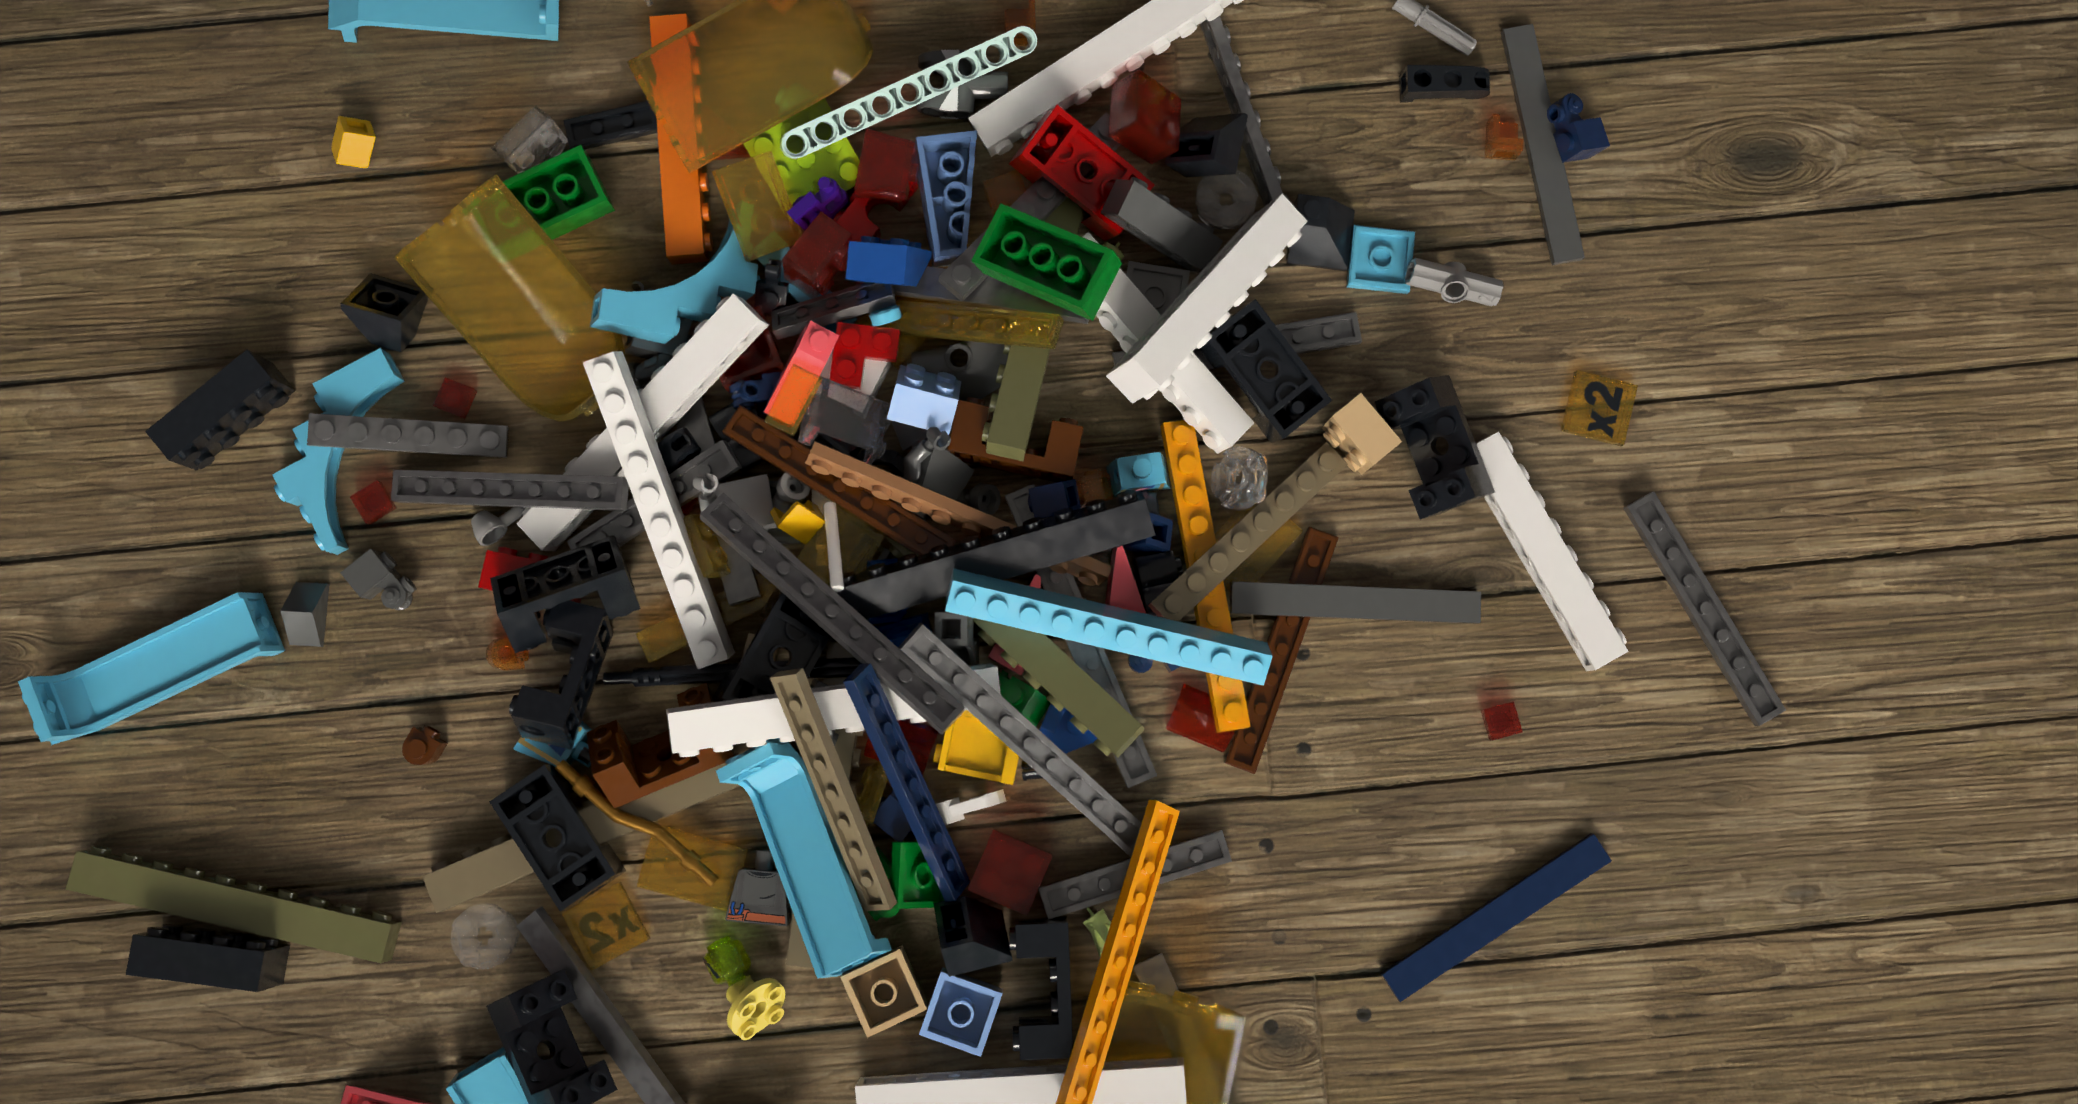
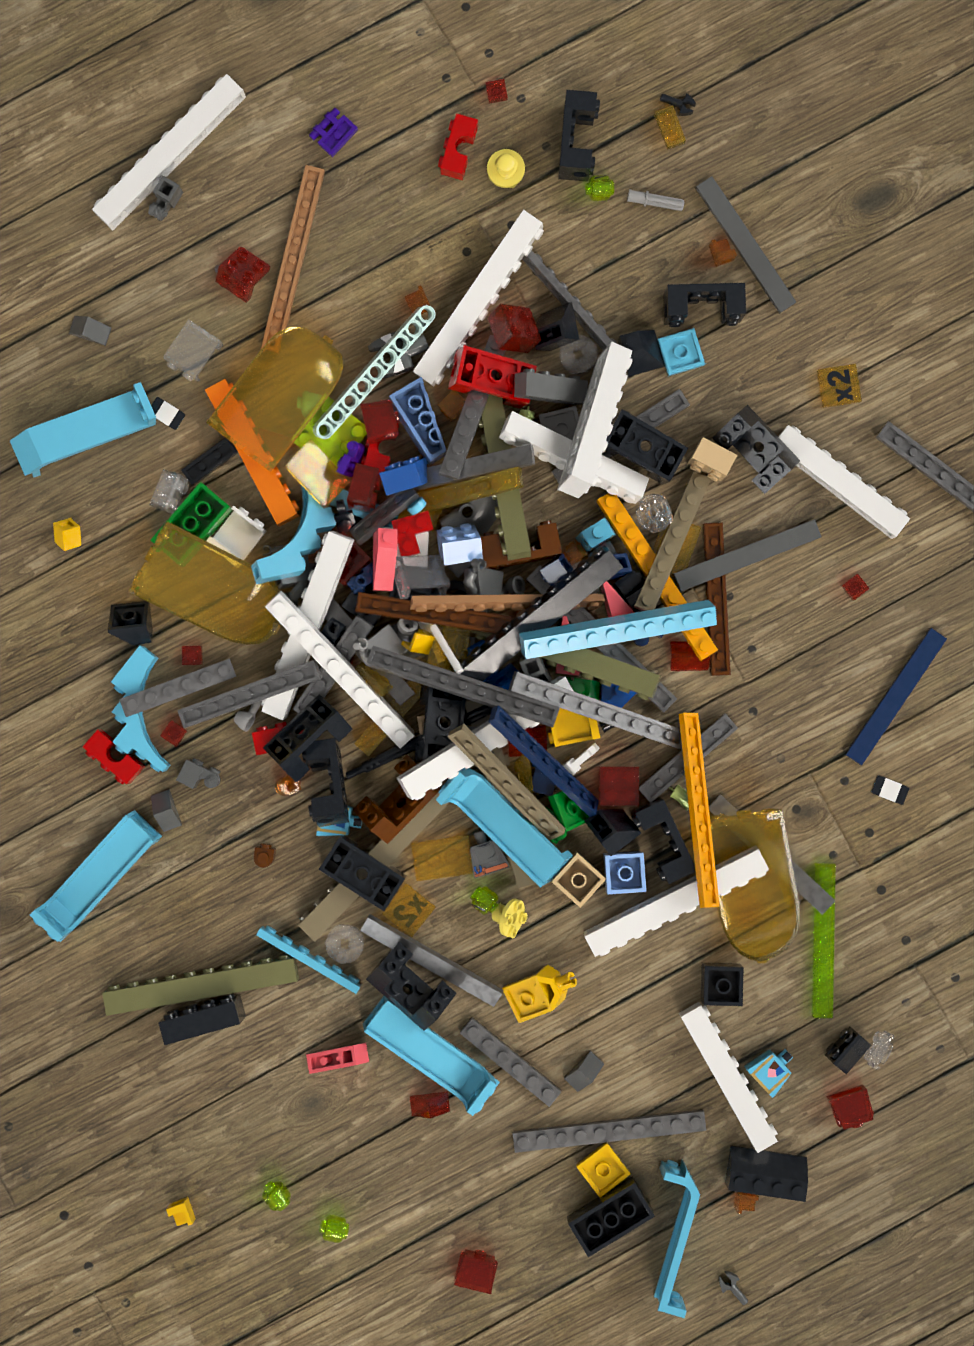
camera: 20 degrees left, 5 degrees up
black brick [145,349,296,470] -> none
pearl gold bar [555,759,719,887] -> none
tile [765,364,822,436] -> none
green brick [971,203,1122,321] -> none
black leg [1399,65,1490,103] -> none
light grey piece [1405,258,1503,307] -> none
dark blue brick [1547,93,1610,163] -> none
none -> red arch [83,729,145,785]
none -> sticker [151,397,185,430]
none -> white panel [206,506,267,567]
none -> medium azure plate [256,926,361,994]
none -> black plate [663,283,746,327]
none -> sticker [871,775,909,805]

